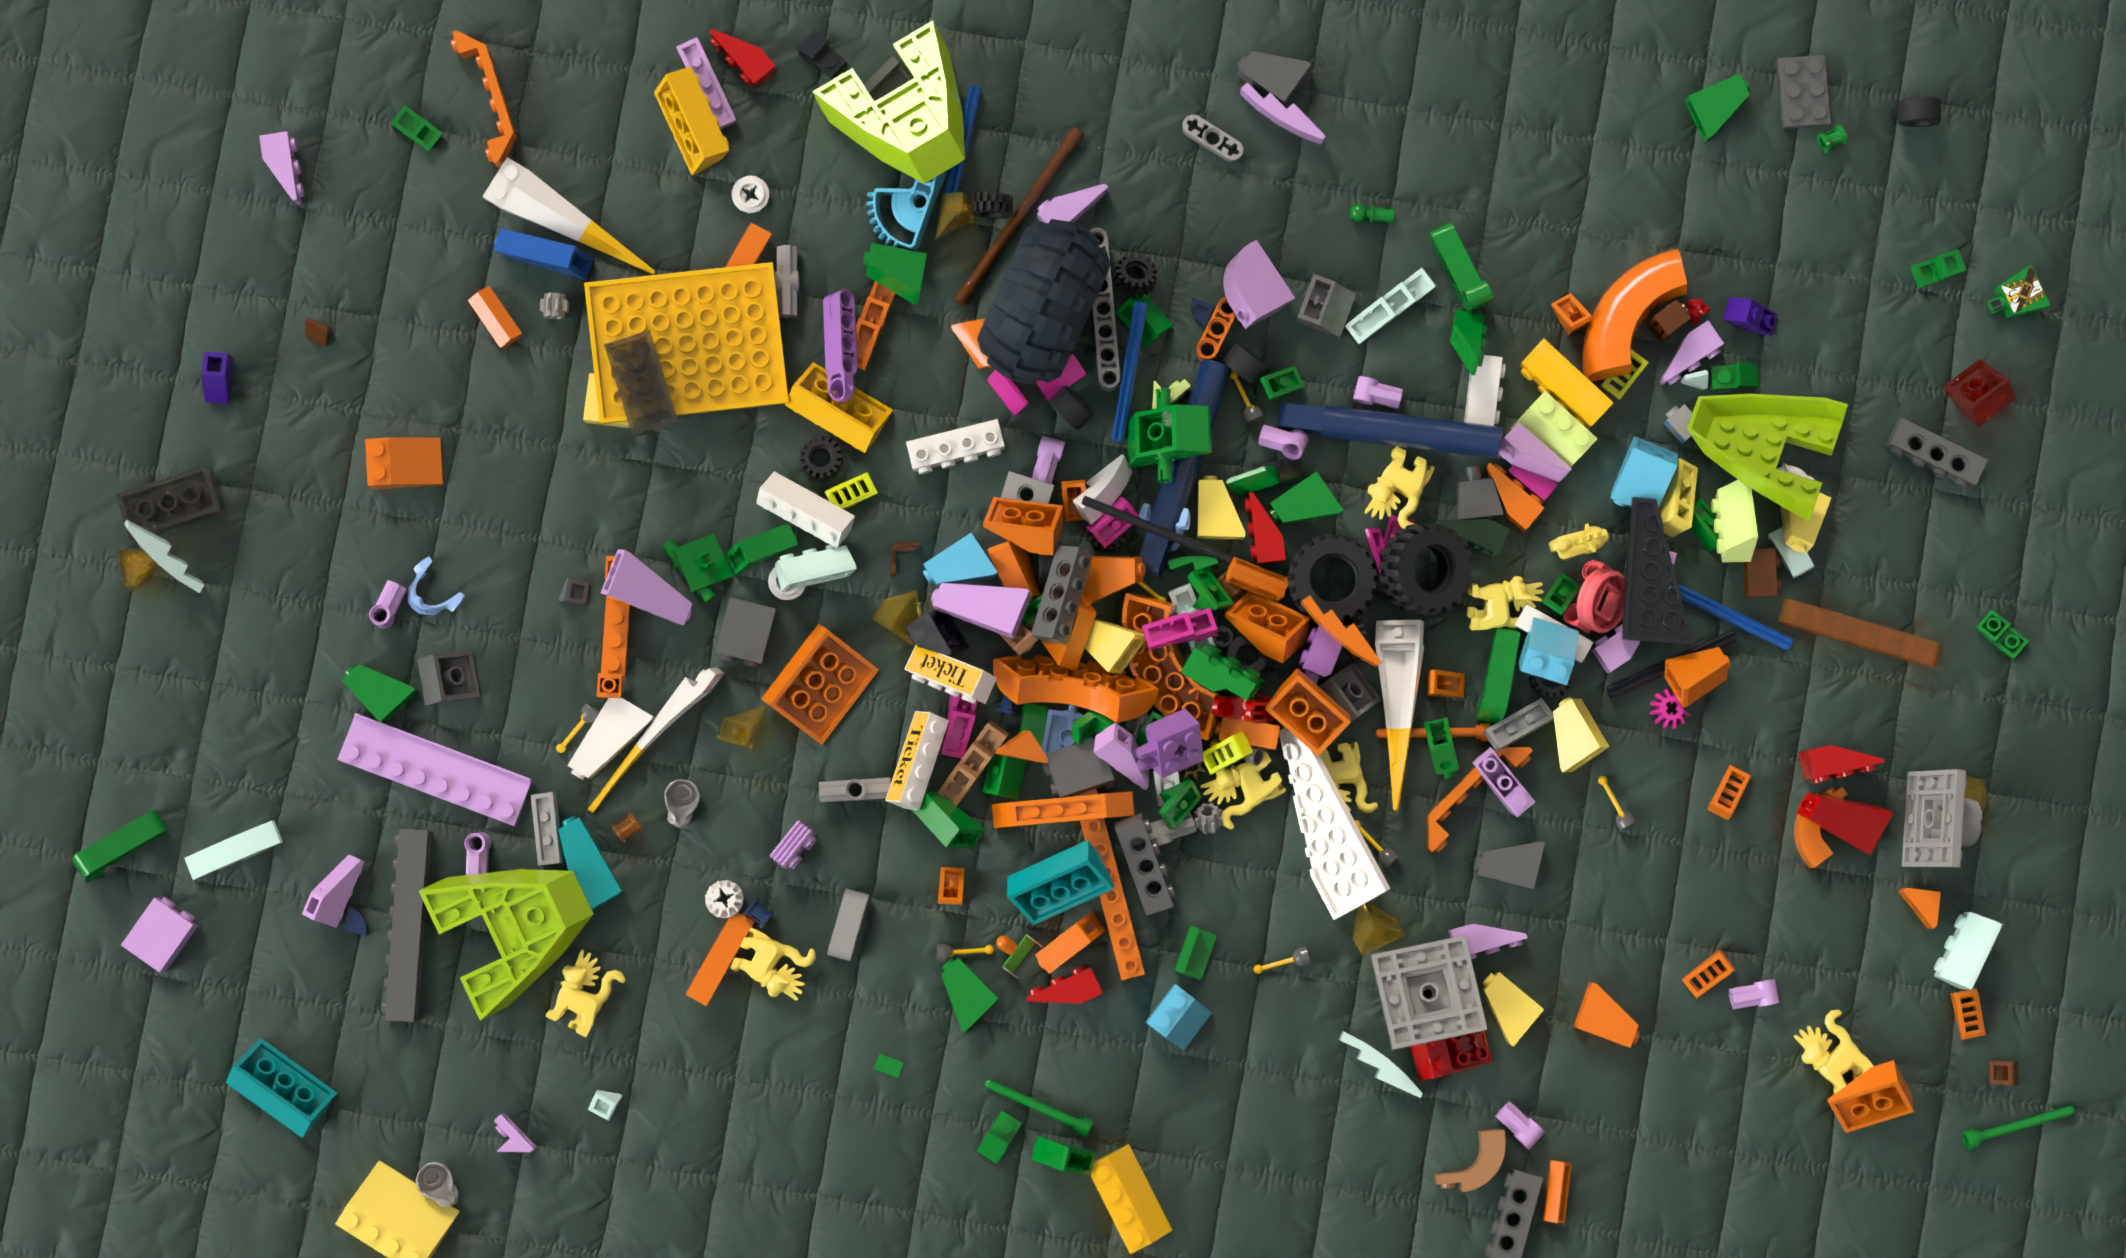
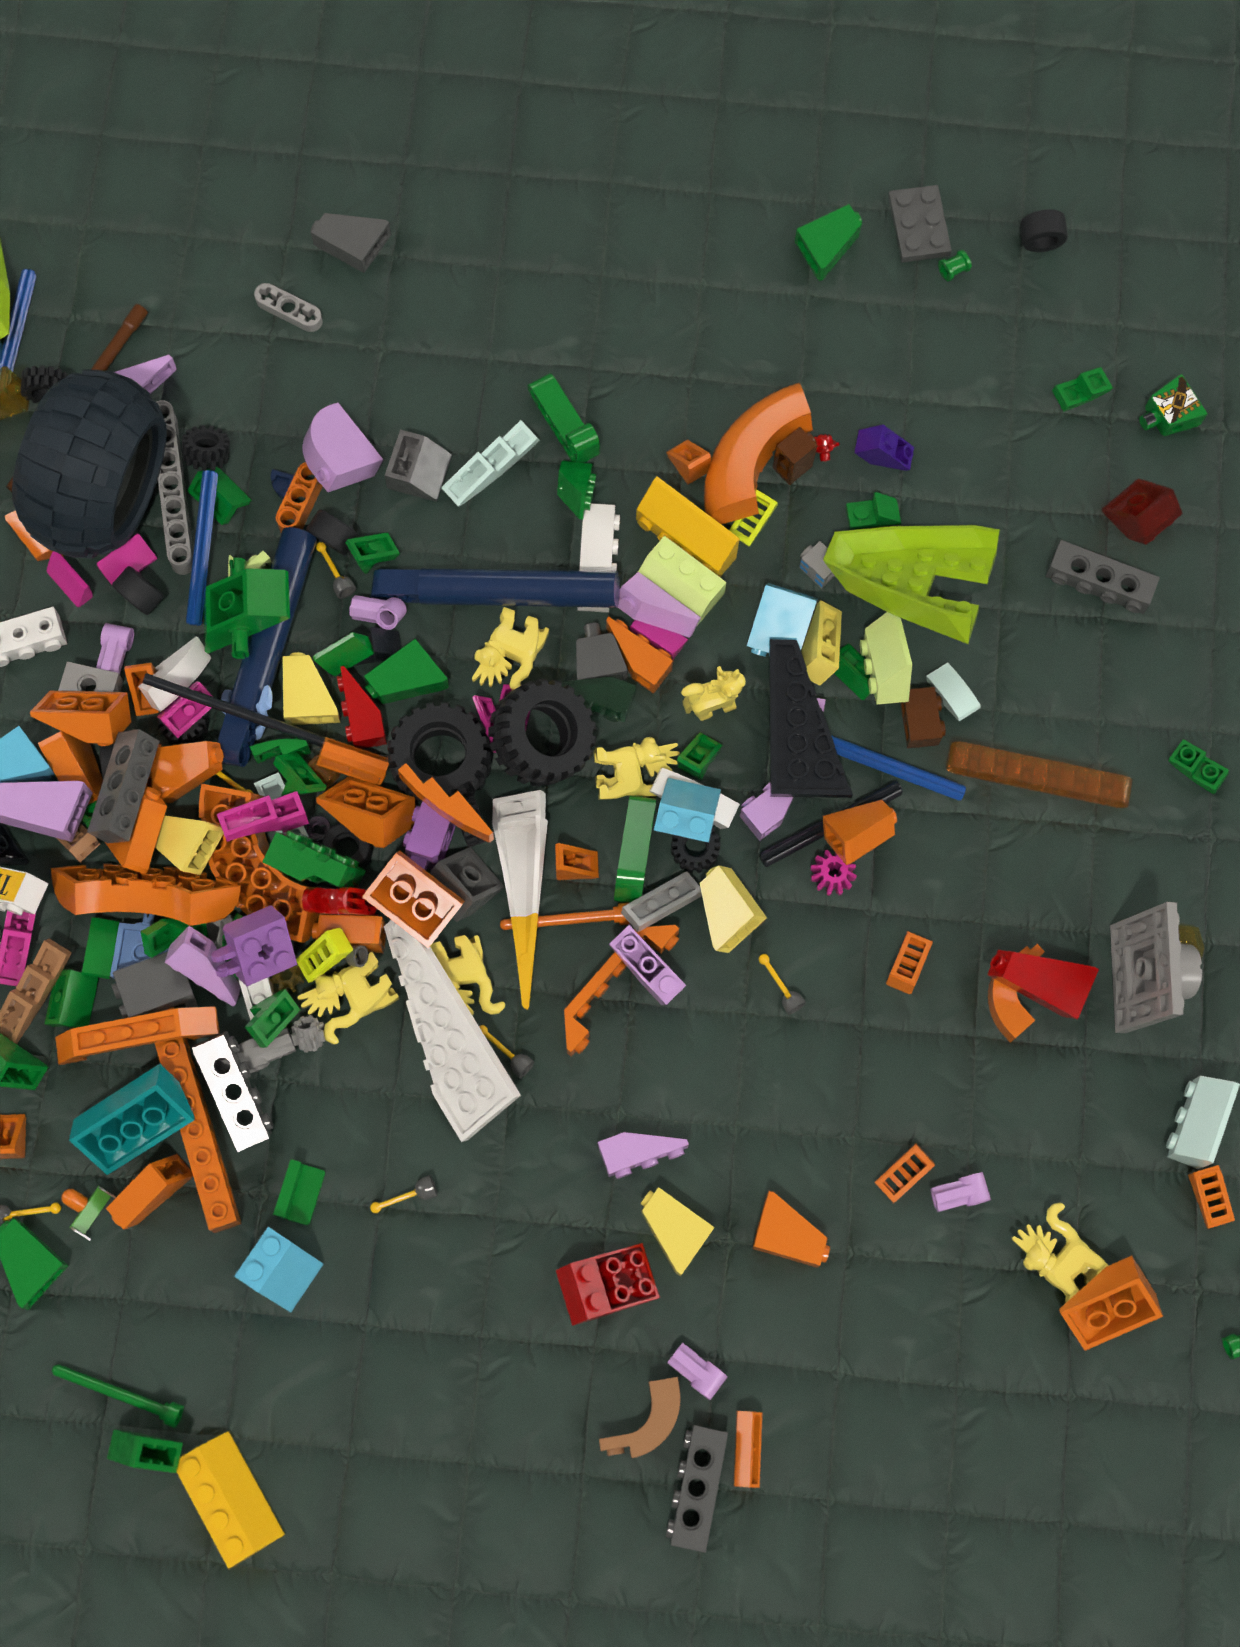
camera: 10 degrees left, 10 degrees down
green slope [977,1110,1022,1164] -> none
orange slope [996,730,1048,763] -> none
dark blue bush [997,695,1018,717] -> none
red slope [1026,965,1103,1004] -> none
lavender slope [1240,82,1326,145] -> none
light aqua slope [1339,1031,1423,1098] -> none
green pin [1349,204,1394,223] -> none
lavender piece [1353,376,1403,409] -> none
clear yellow slope [1353,902,1405,956] -> none
light grey piece [1371,935,1487,1050] -> none
green torso [1424,718,1459,779] -> none
dark grey slope [1473,841,1545,889] -> none
coral piece [1563,560,1625,634] -> none
lavender slope [1659,320,1724,386] -> none
light aqua slope [1681,370,1708,390] -> none
light yellow slope [1781,492,1831,554] -> none
red slope [1798,745,1884,783] -> none
orange slope [1898,888,1941,929] -> none

